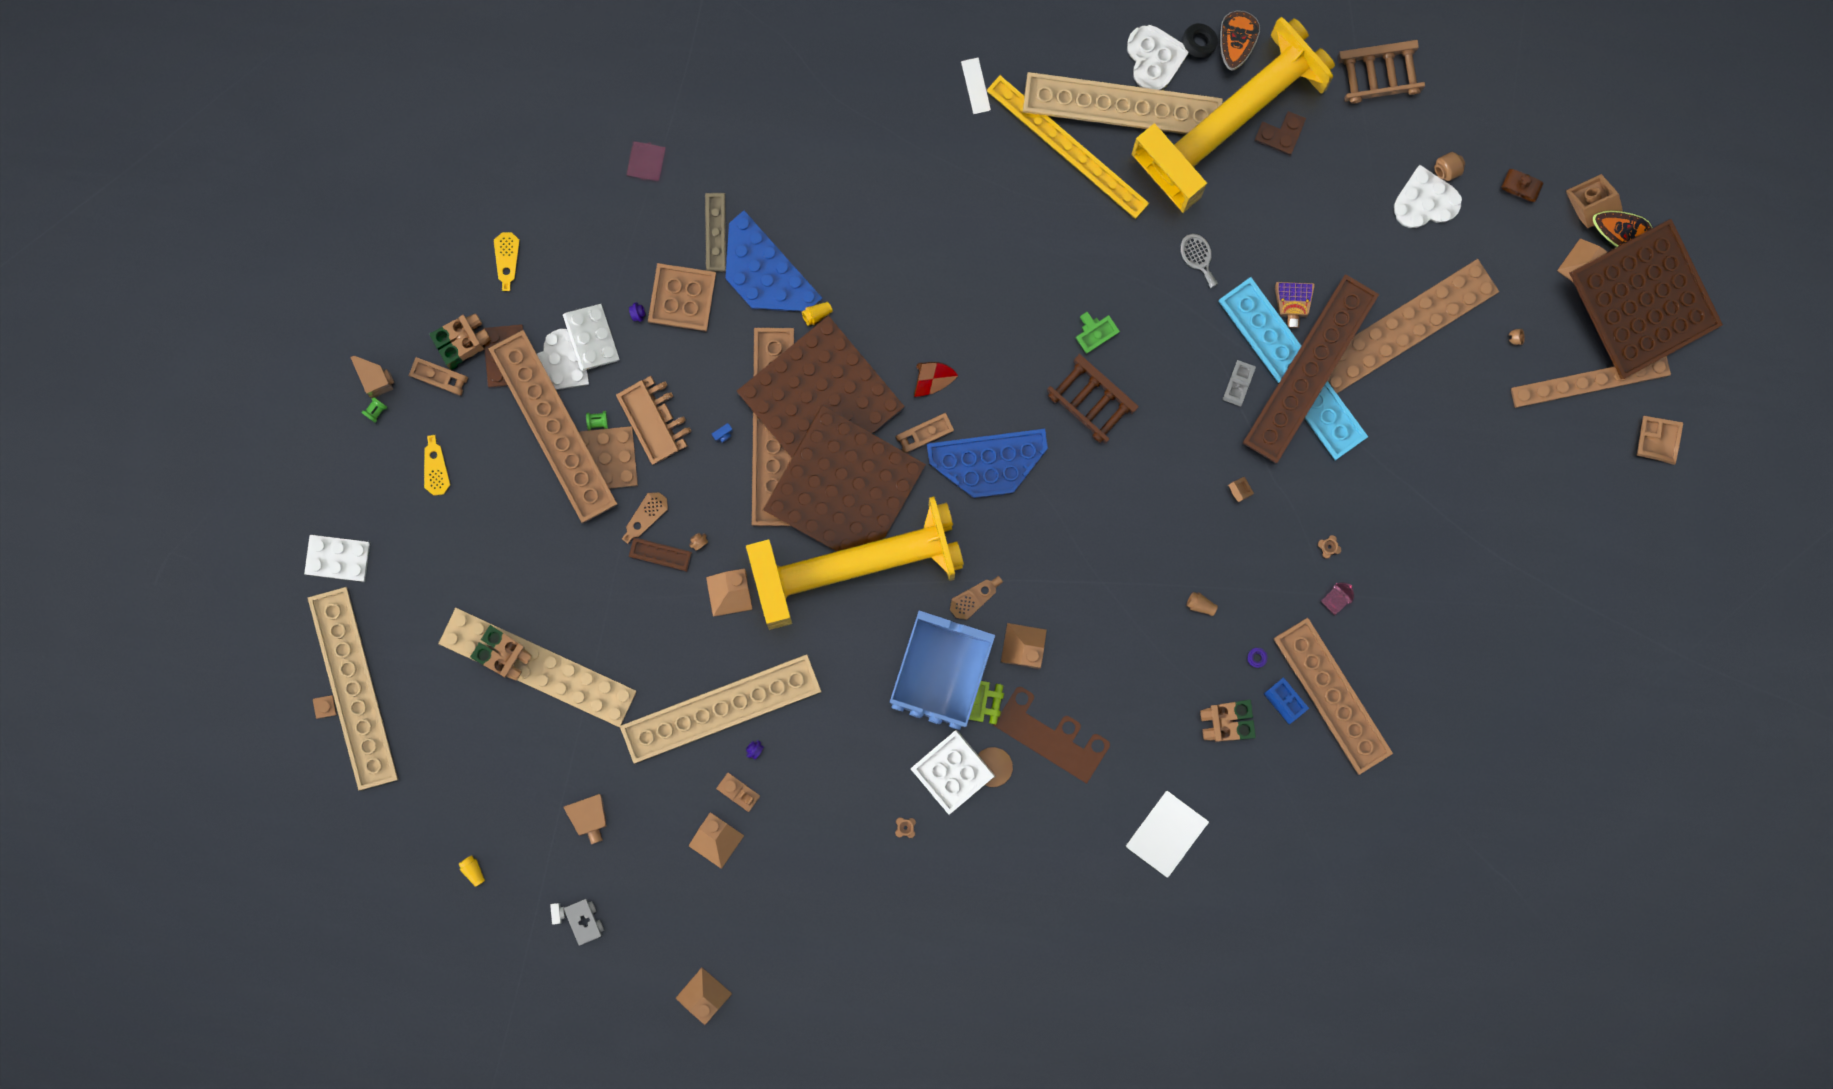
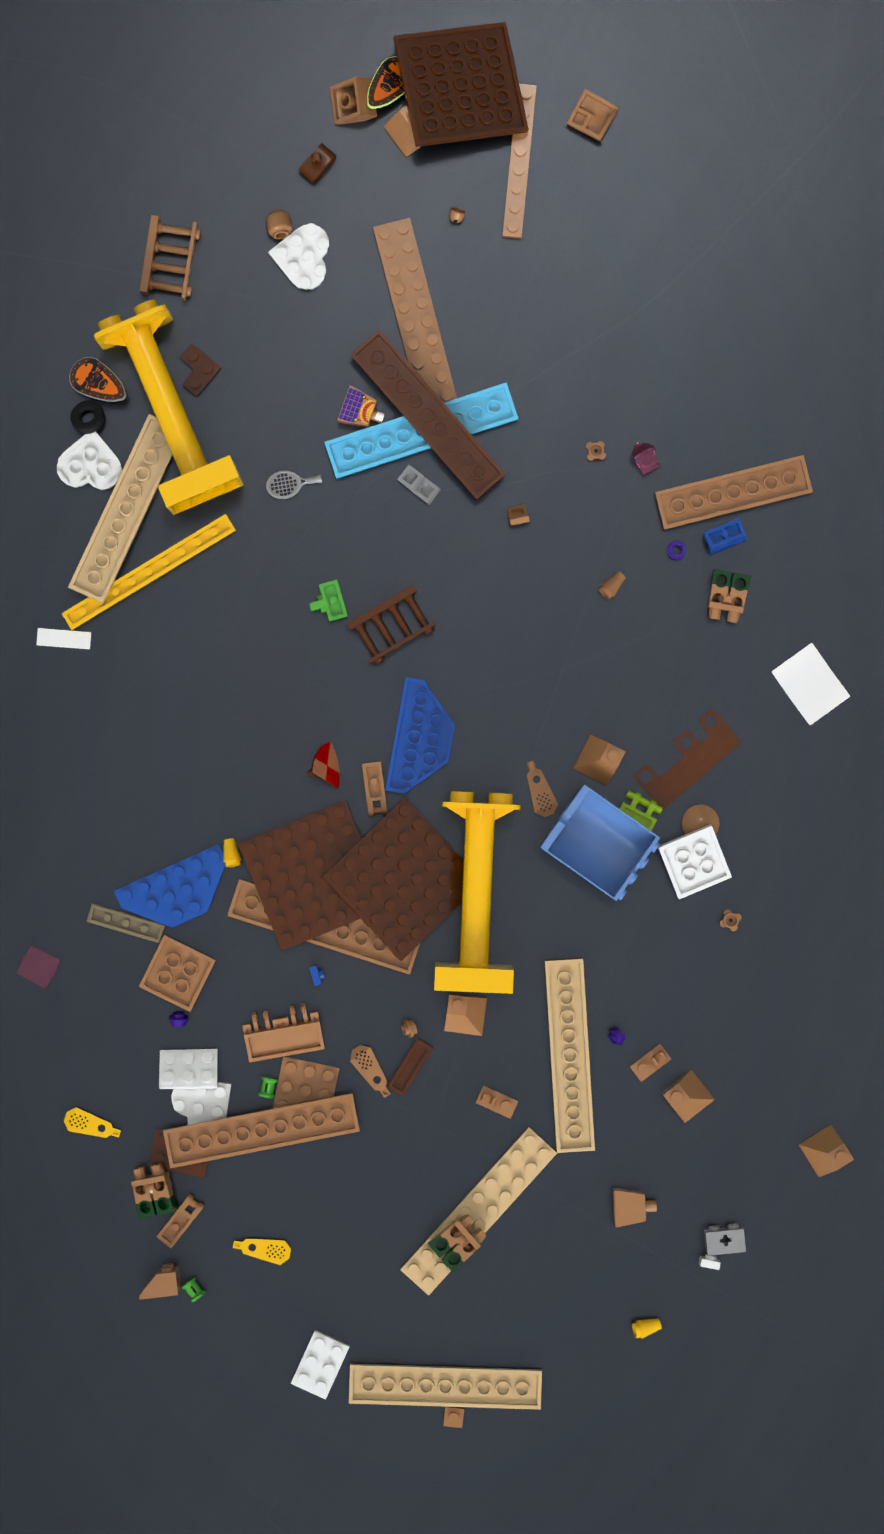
camera: 70 degrees left, 5 degrees up
none -> medium nougat plate [475,1085,518,1119]

